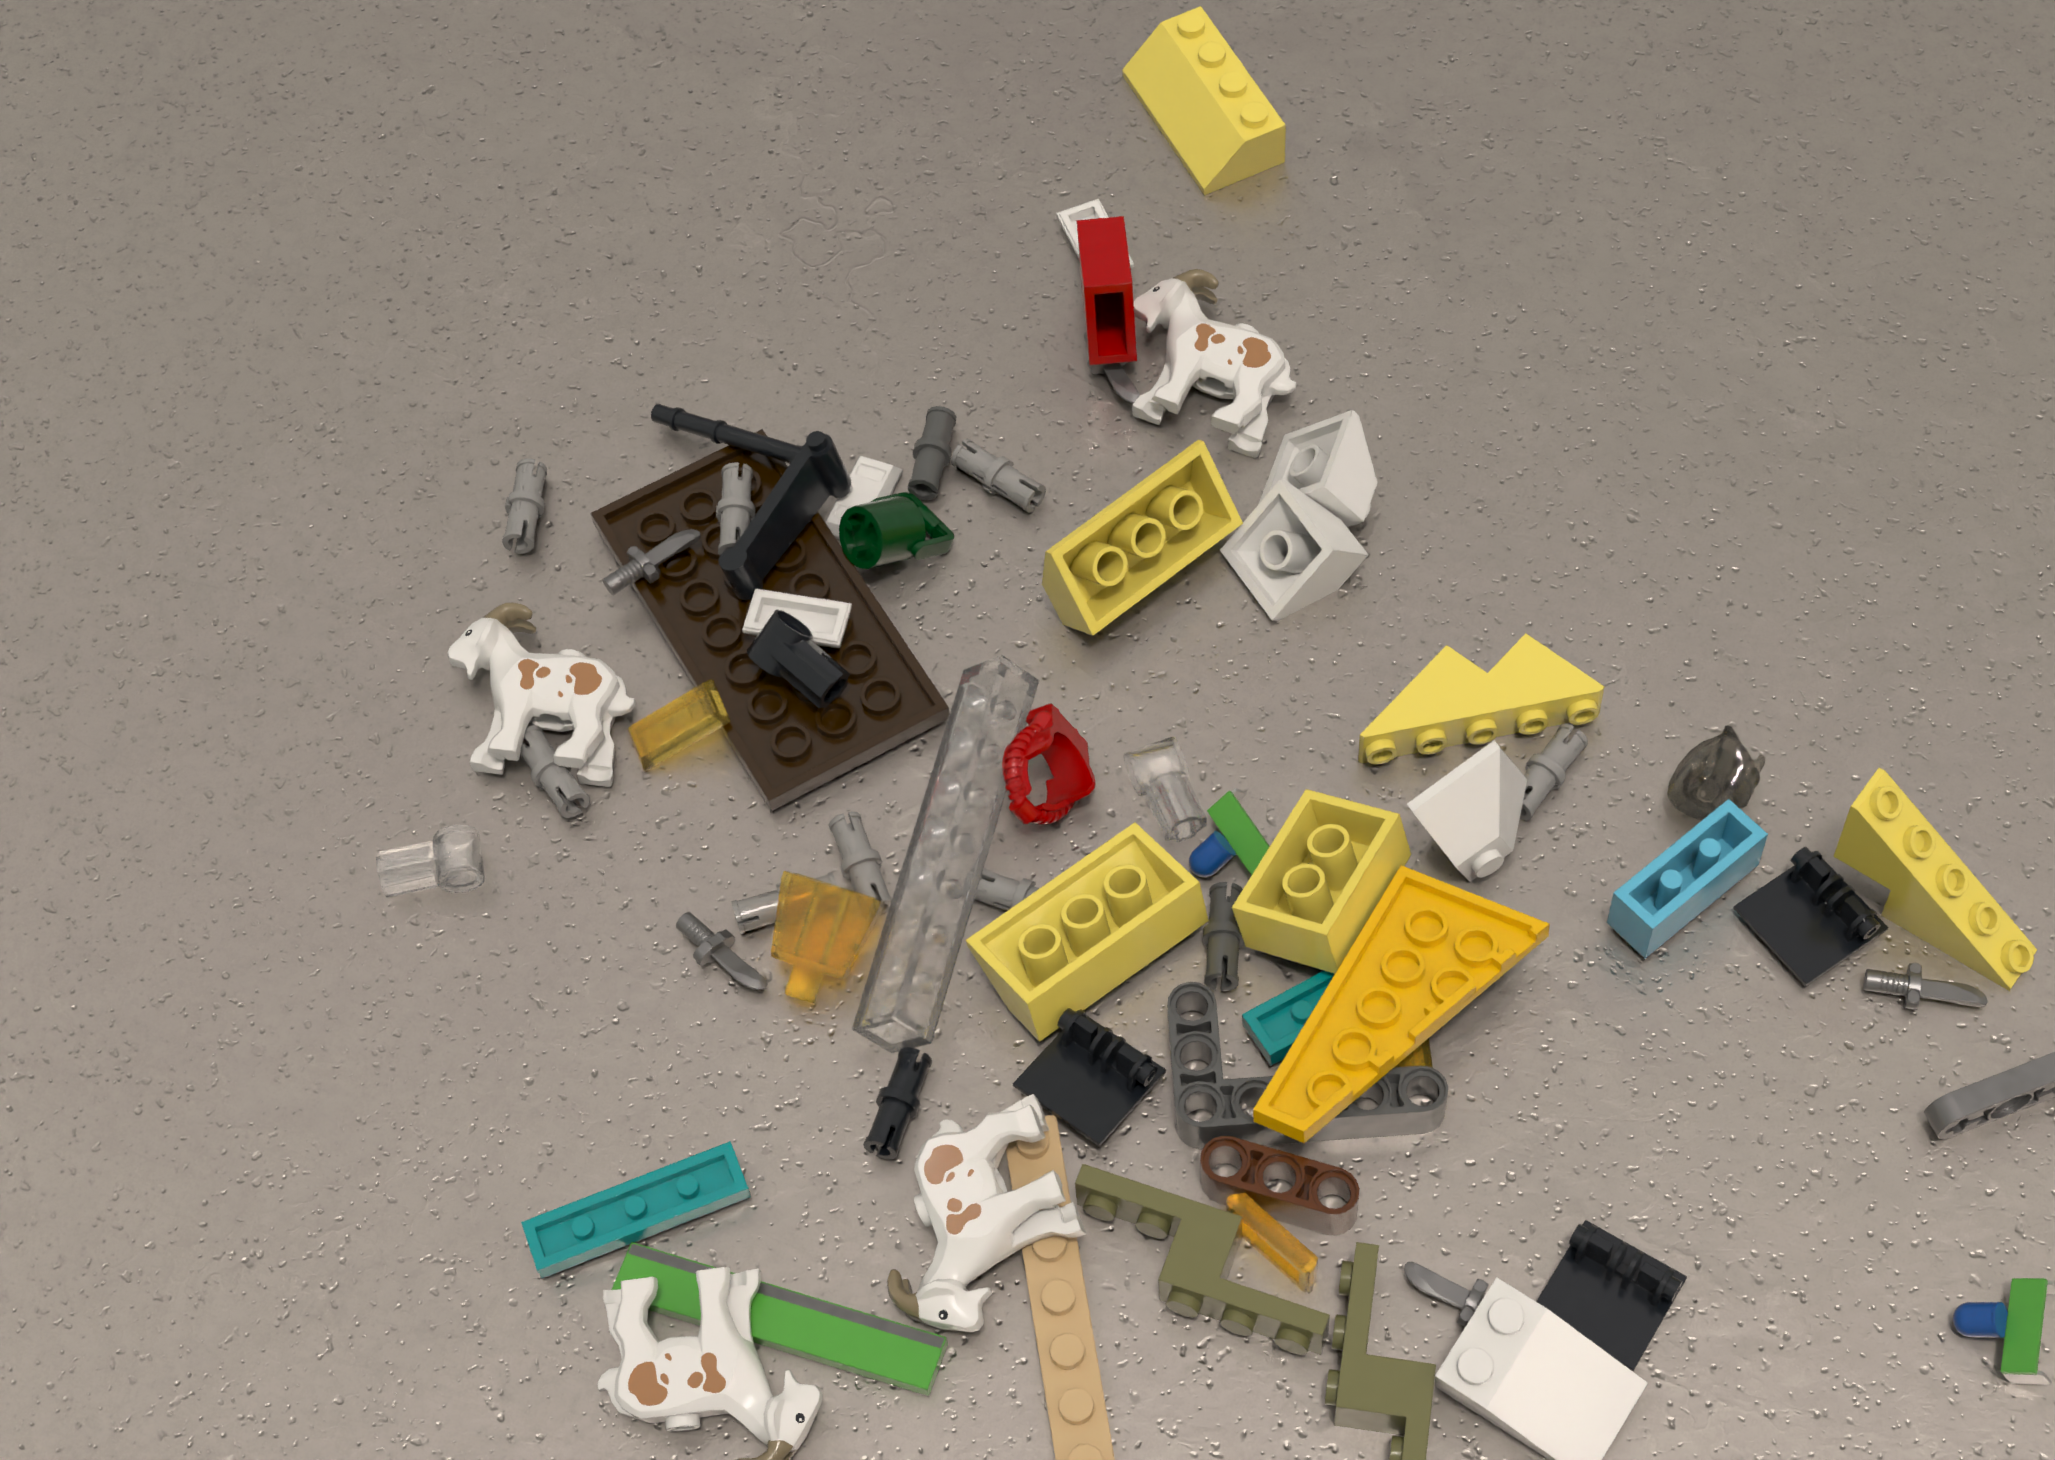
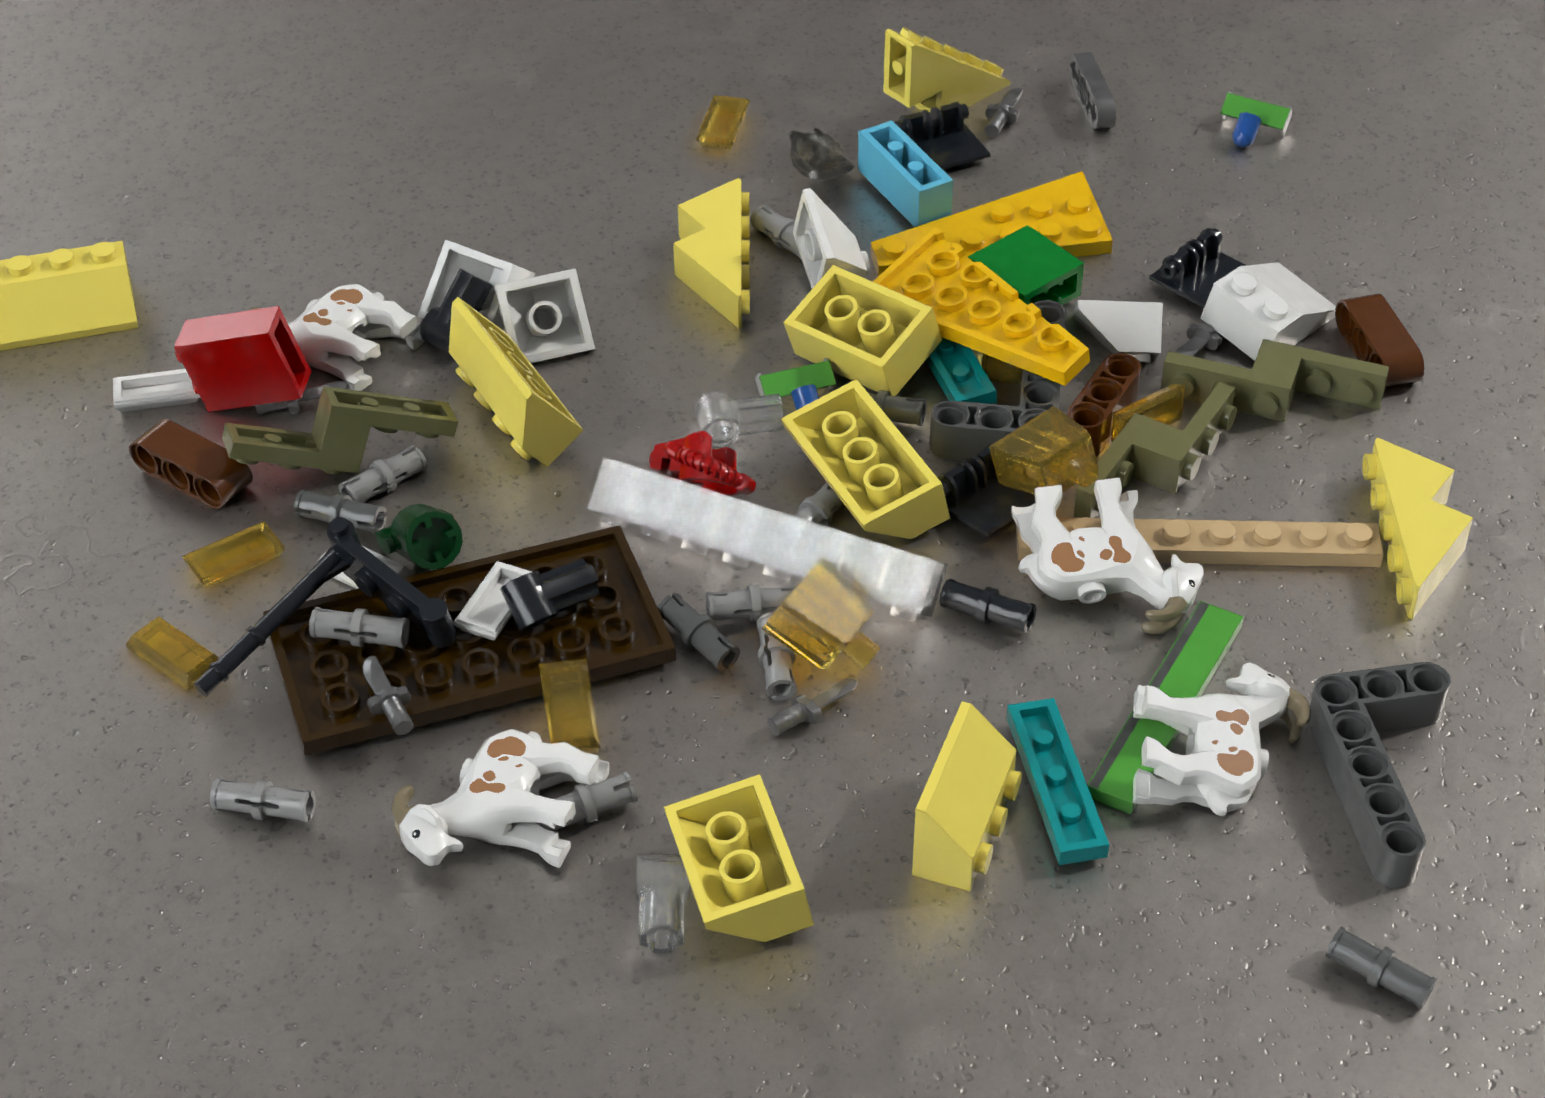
camera: 85 degrees left, 15 degrees down
none -> clear yellow tile [126,616,219,691]
none -> reddish brown beam [129,419,253,509]
none -> clear yellow tile [182,521,285,588]
none -> olive bracket [222,386,459,475]
none -> black piece [420,269,493,355]
none -> dark grey pin [658,593,740,672]
none -> light yellow slope [664,774,814,942]
none -> clear yellow tile [696,95,750,150]
none -> yellow wing [870,171,1113,276]
none -> light yellow slope [912,701,1022,892]
none -> green brick [968,225,1084,306]
none -> clear yellow torso [989,406,1098,494]
none -> white slope [1072,300,1163,364]

